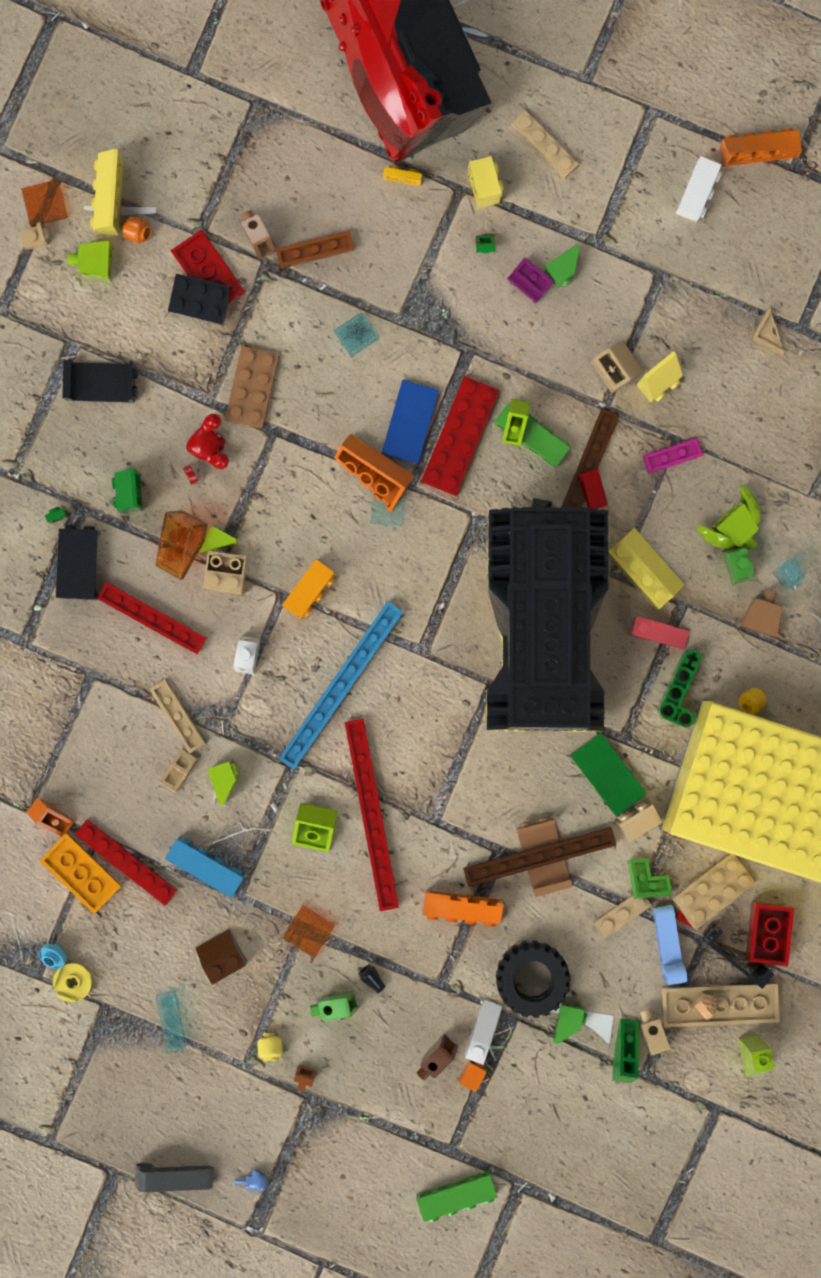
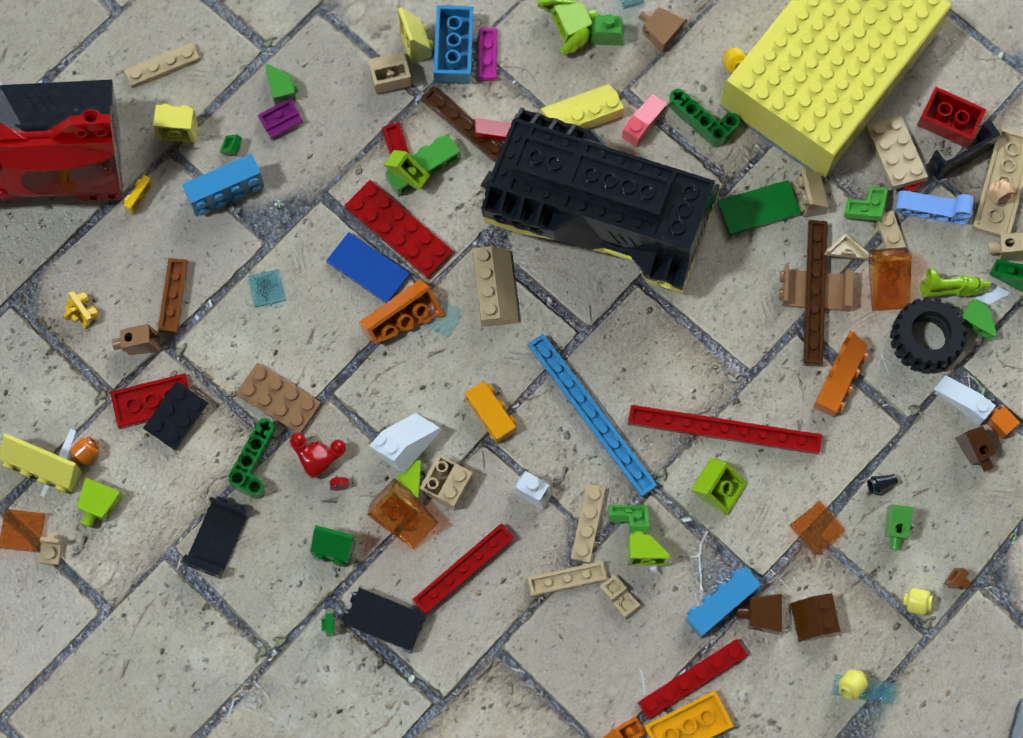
camera: 75 degrees left, 15 degrees down
none -> yellow hips [63,291,98,329]
none -> dark azure brick [182,153,264,216]
none -> green beam [228,418,275,499]
none -> white slope [370,413,441,473]
none -> red tile [381,122,410,155]
none -> dark azure brick [434,5,474,83]
none -> tan slope [473,246,519,327]
none -> tan plate [570,484,605,564]
none -> bright green plate [608,505,650,533]
none -> reddish brown torso [736,594,782,635]
none -> tan tile [824,233,871,260]
none -> light yellow head [838,669,868,700]
none -> clear orange slope [868,247,912,311]
none -> lime piece [920,269,990,298]

